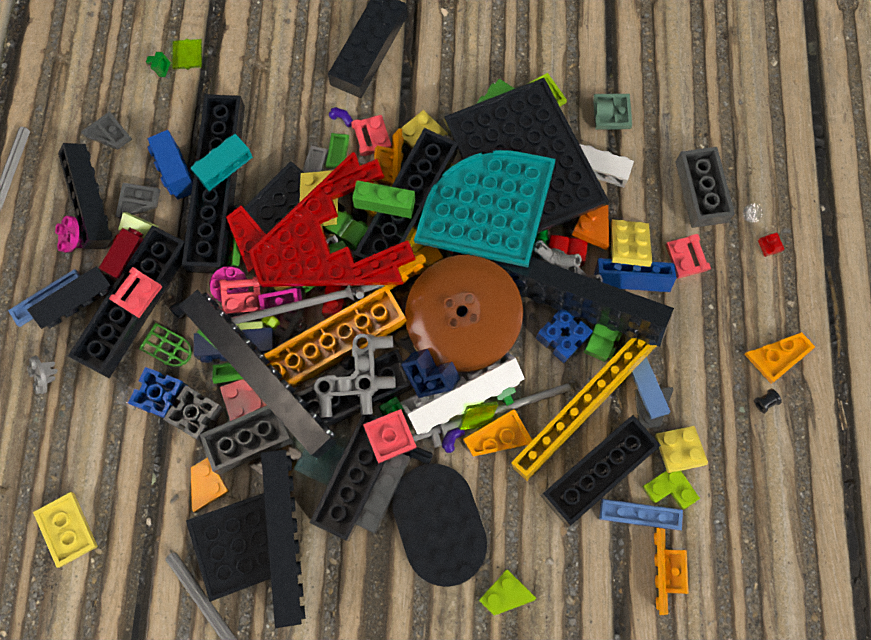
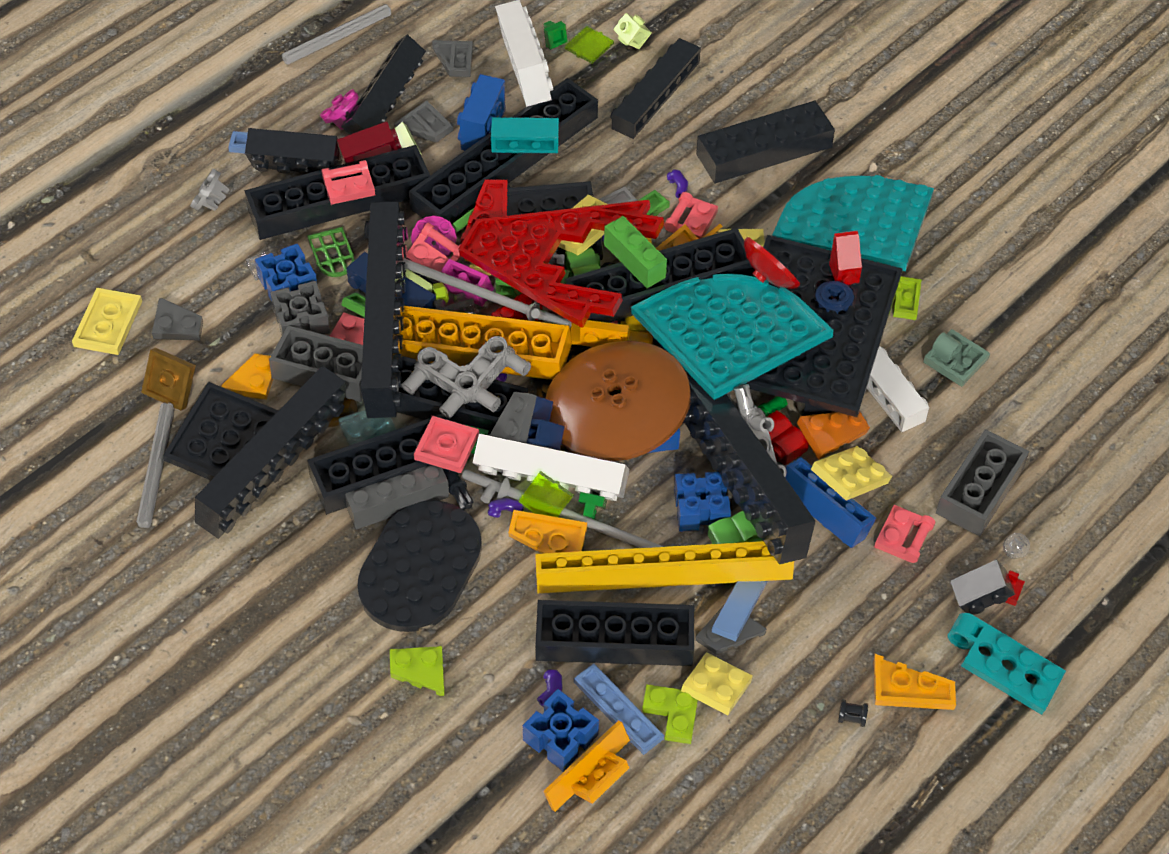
camera: 40 degrees right, 20 degrees down
none -> pearl gold tile [141,347,196,411]
none -> dark grey wing [152,298,203,341]
none -> dark grey wing [490,392,537,444]
none -> white brick [495,0,553,107]
none -> blue brick [522,689,599,772]
none -> dark purple arm [537,669,563,707]
none -> black brick [610,38,701,139]
none -> yellowish green brick [613,13,652,49]
none -> red dish [744,237,800,289]
none -> teal plate [772,175,934,271]
none -> dark blue gear [815,281,854,314]
none -> slope [829,231,862,285]
none -> teal hinge [947,613,1066,715]
none -> brick [951,559,1015,615]

